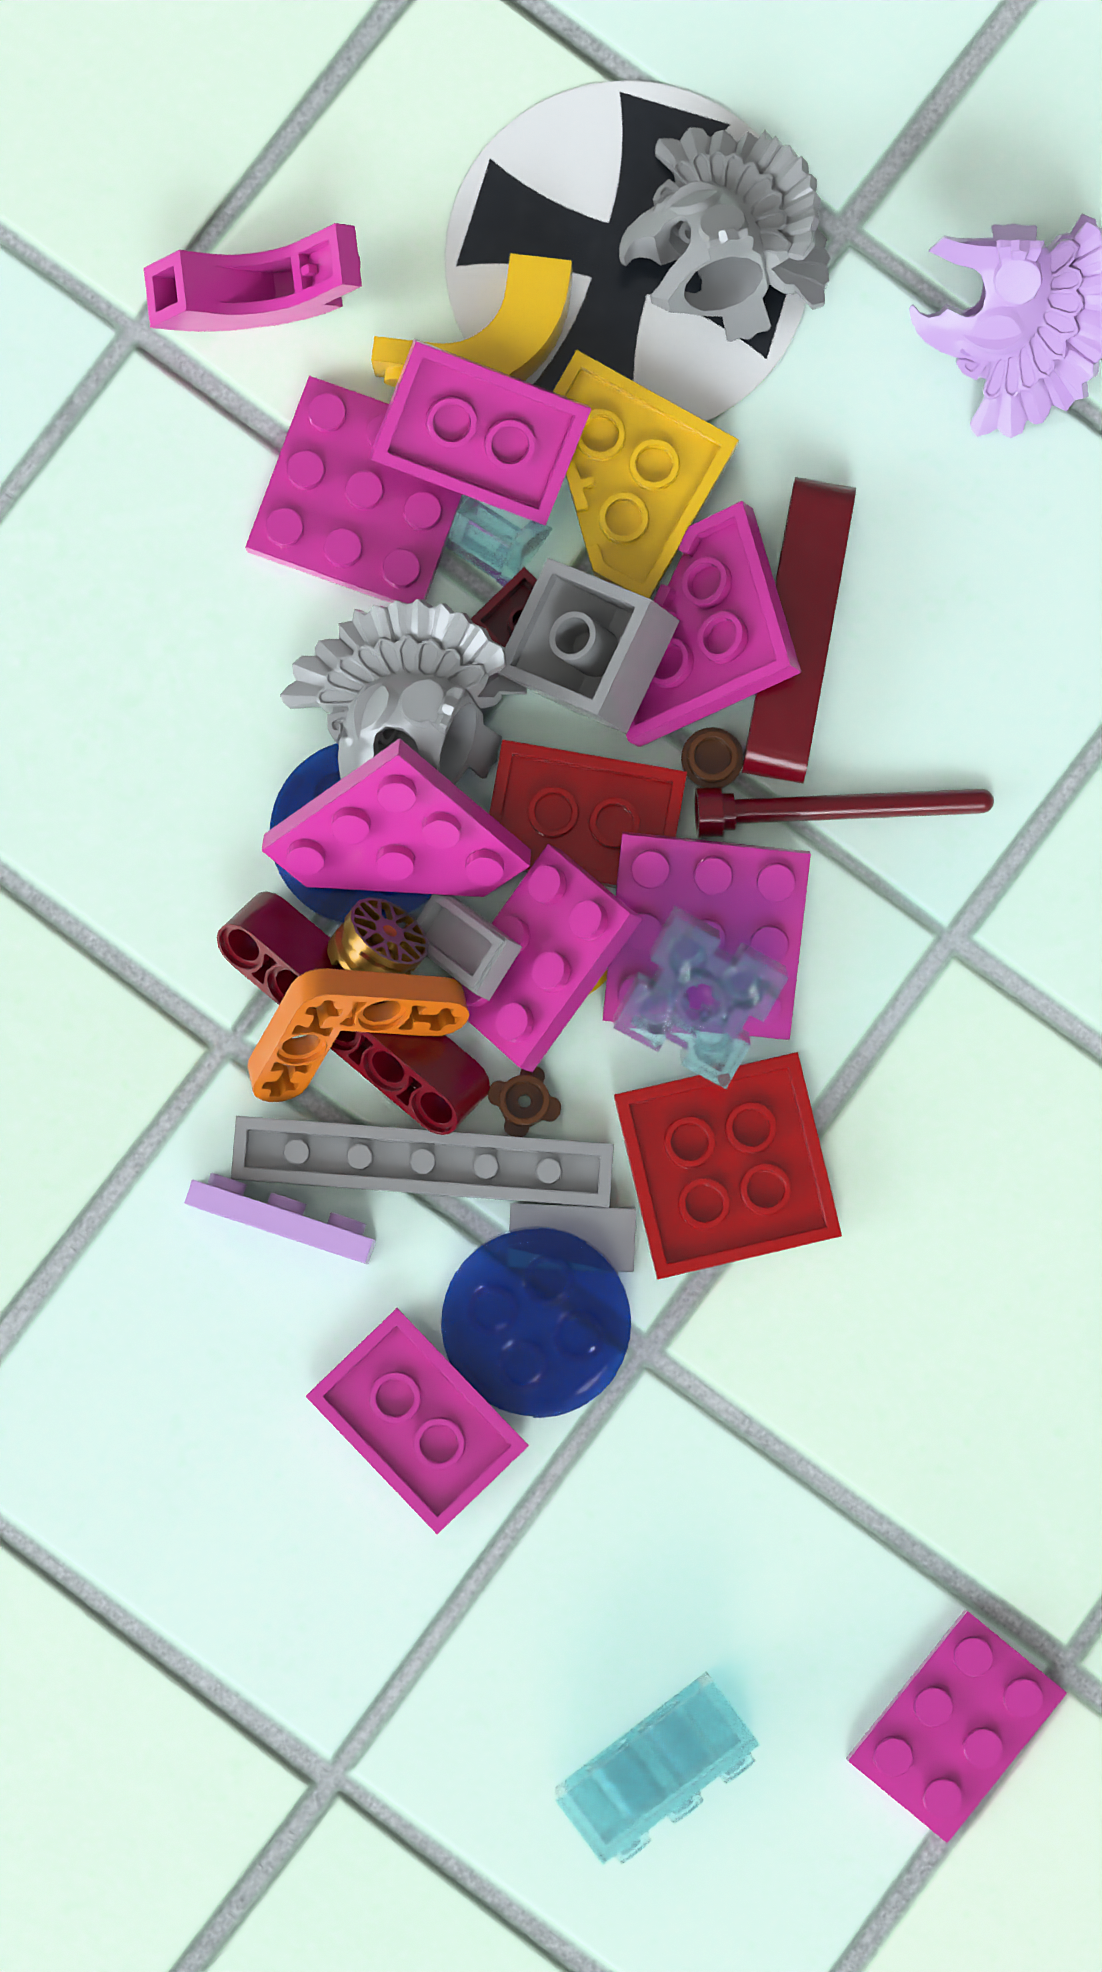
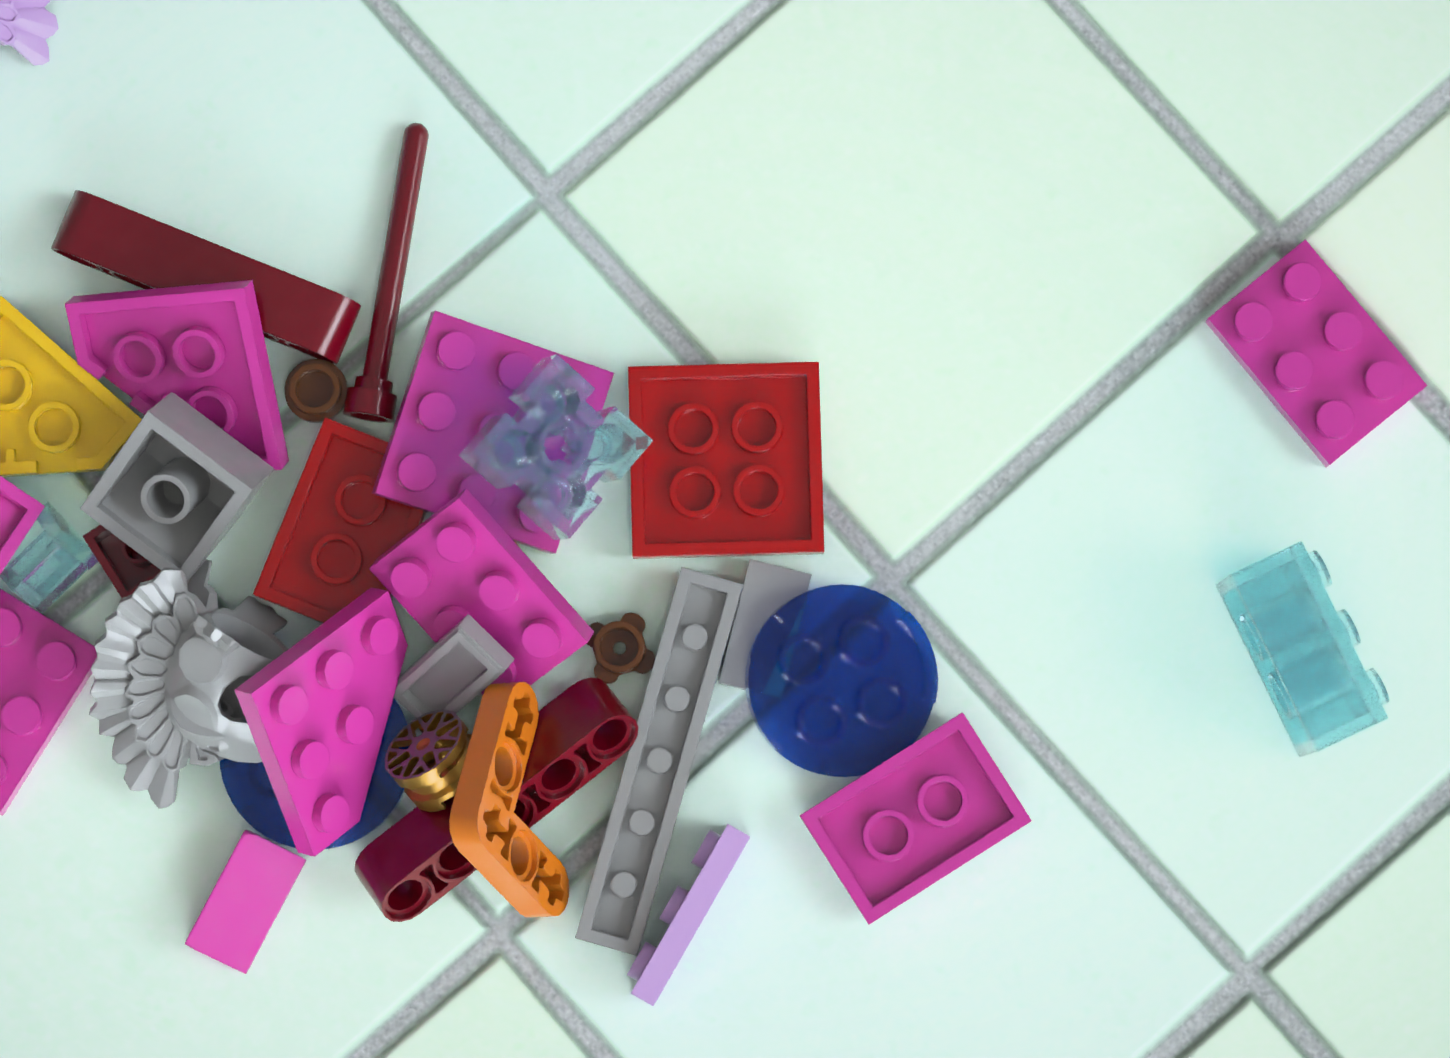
camera: 75 degrees left, 0 degrees up
none -> slope [185,829,307,974]

